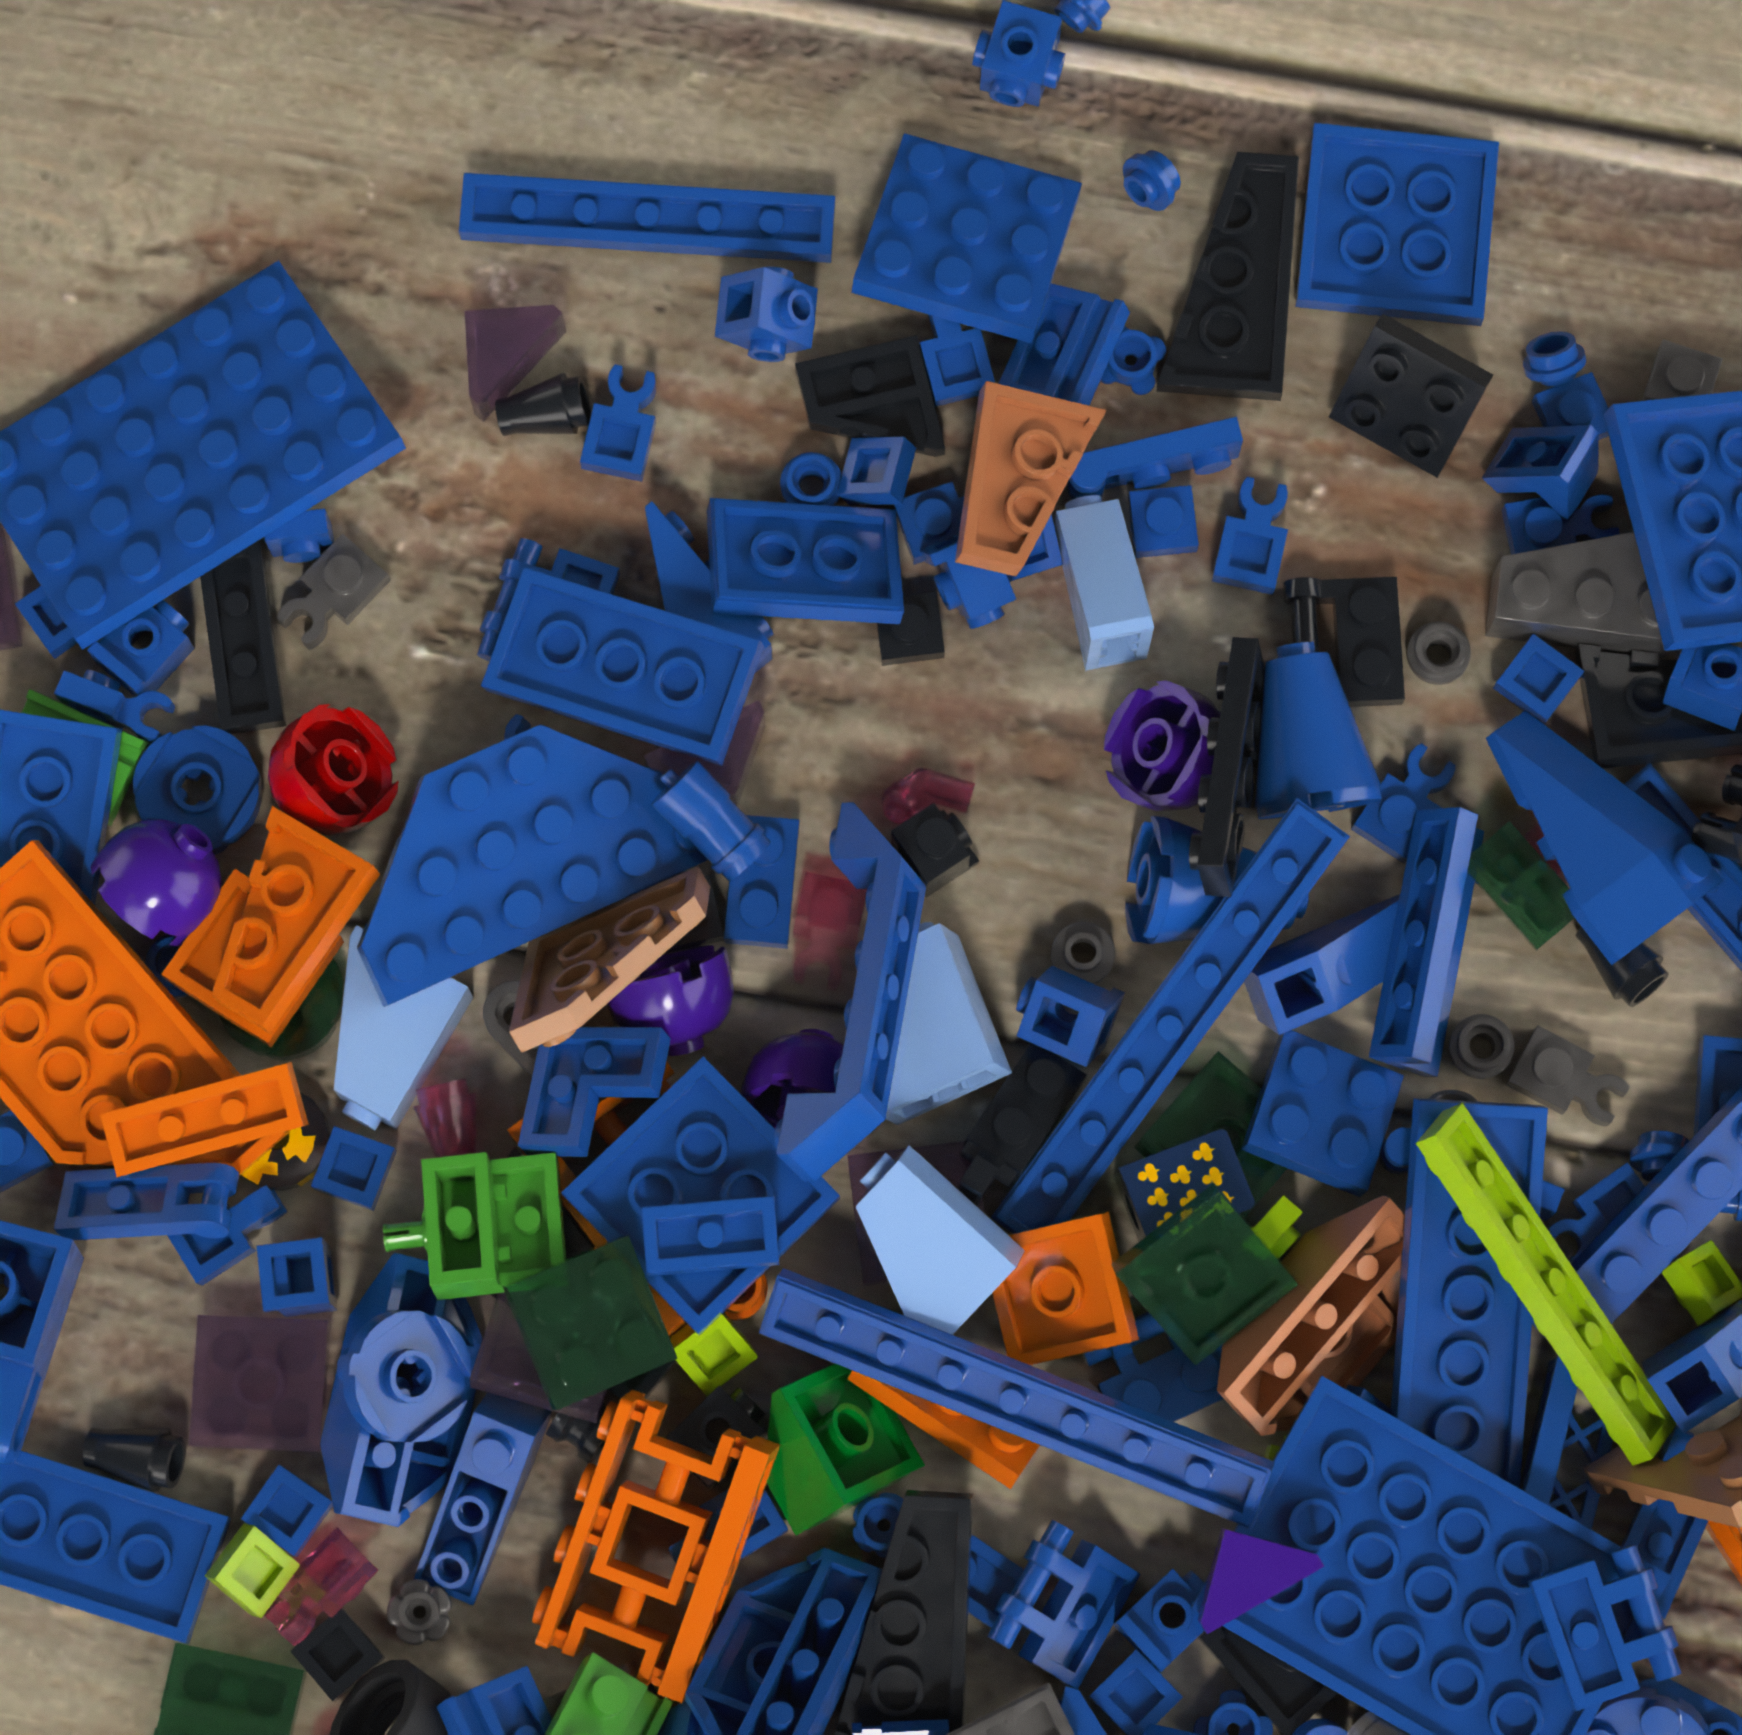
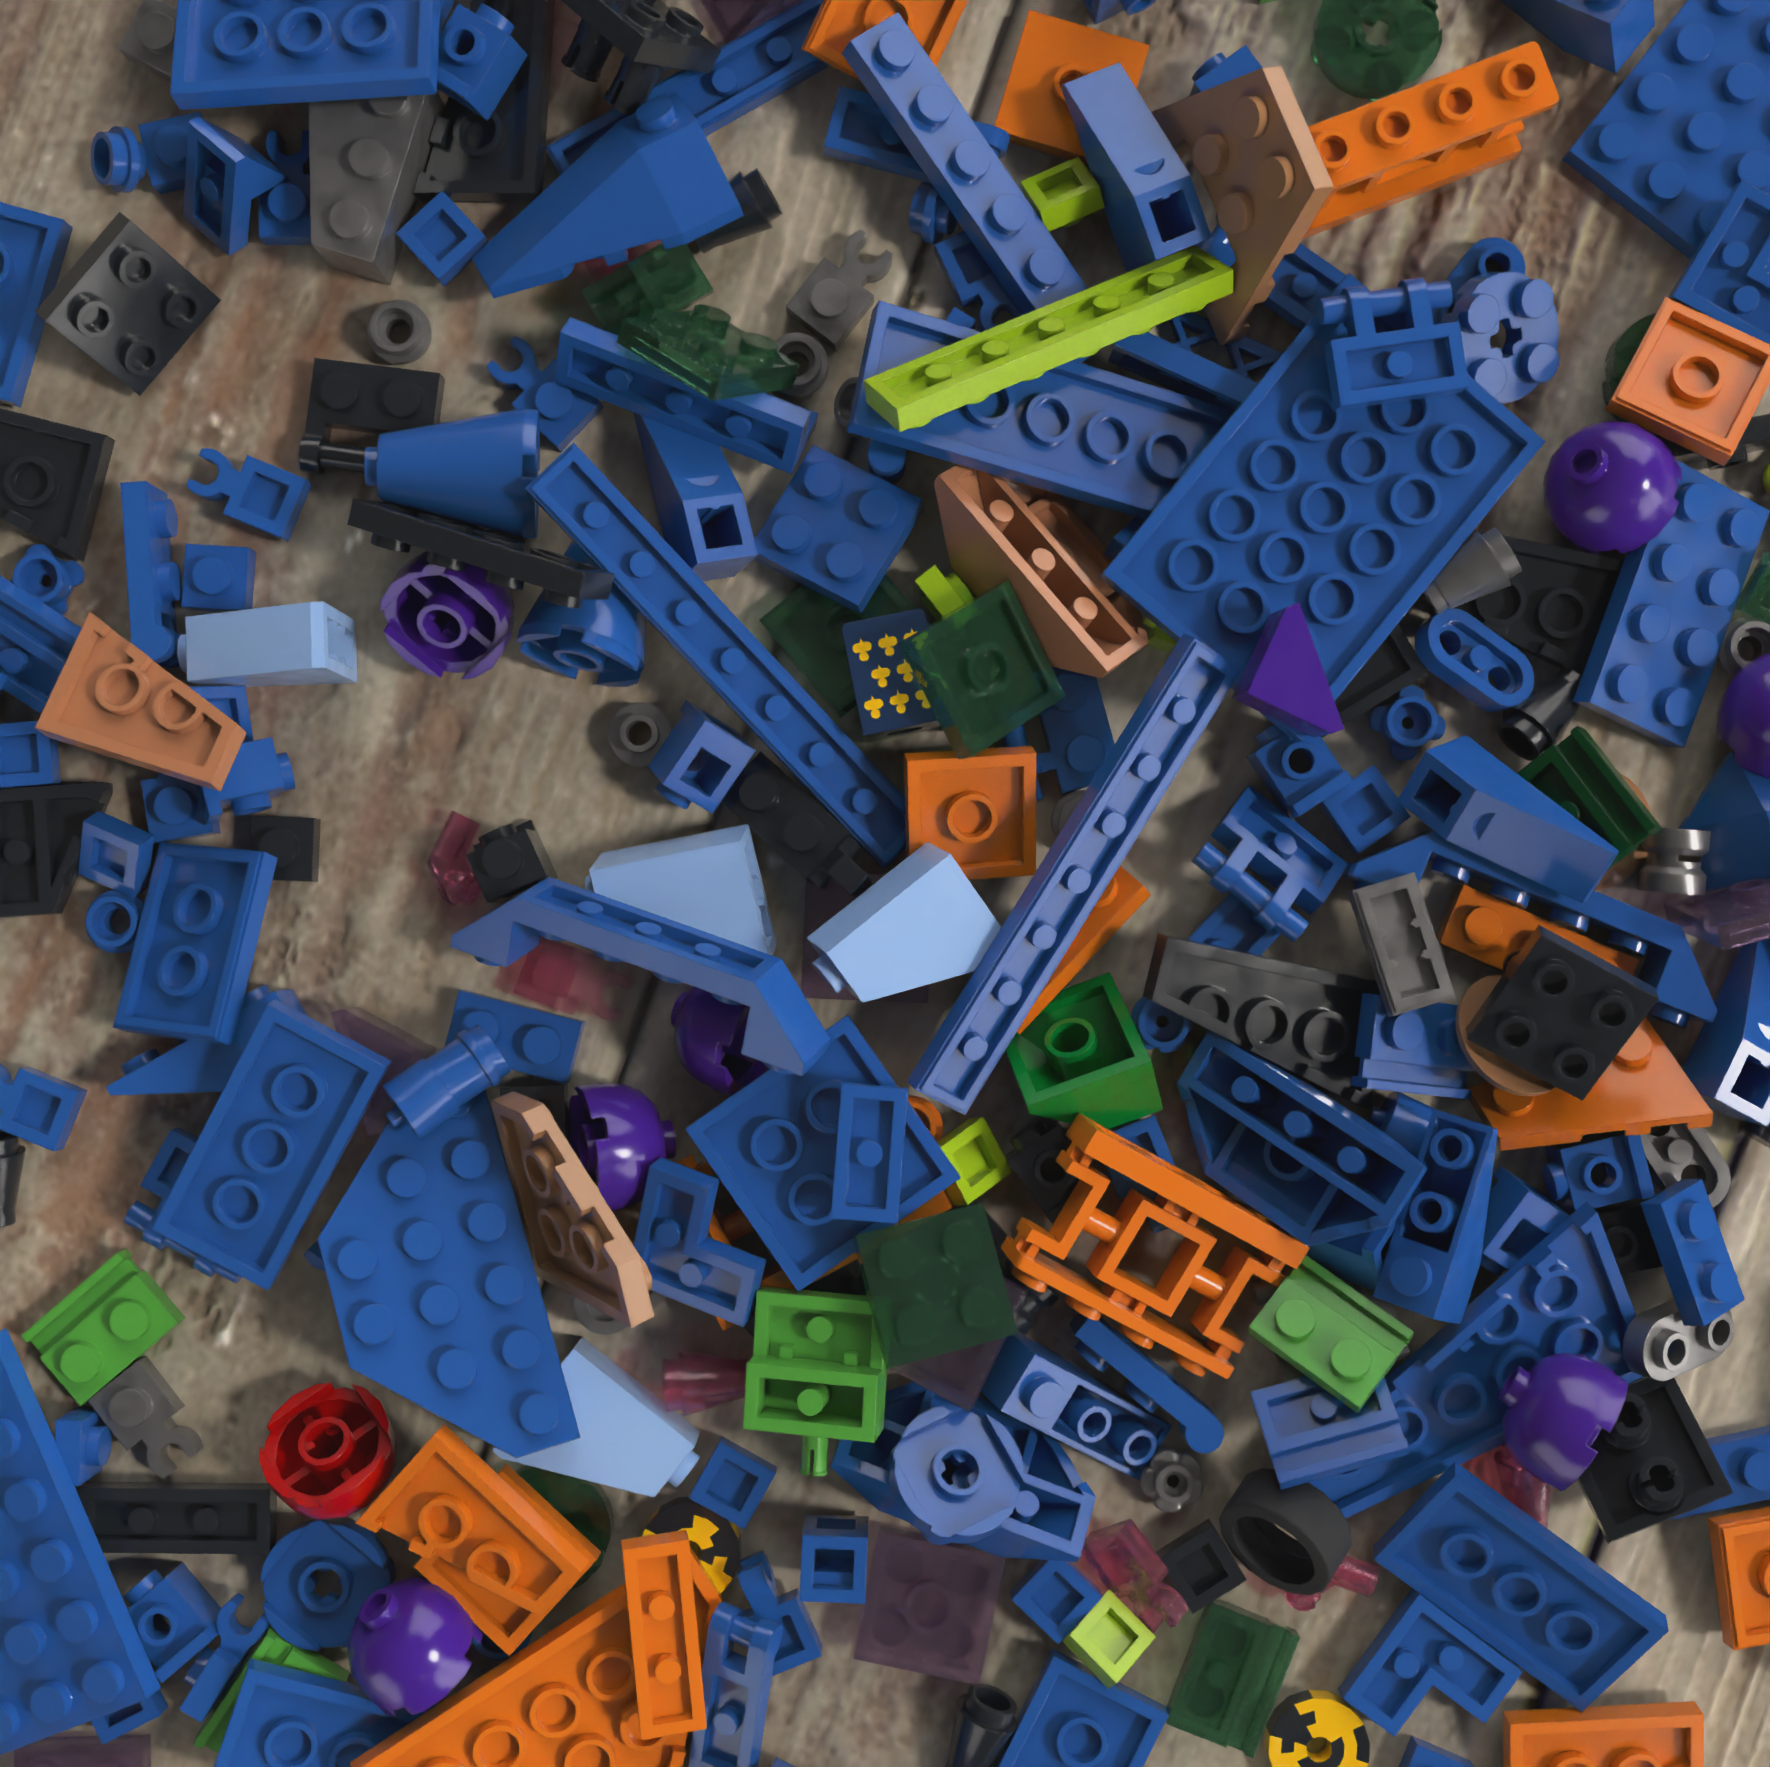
camera: 80 degrees left, 10 degrees up
none -> bright green plate [21,1248,186,1406]
none -> clear green plate [617,304,800,401]
none -> blue plate [1069,1312,1224,1454]

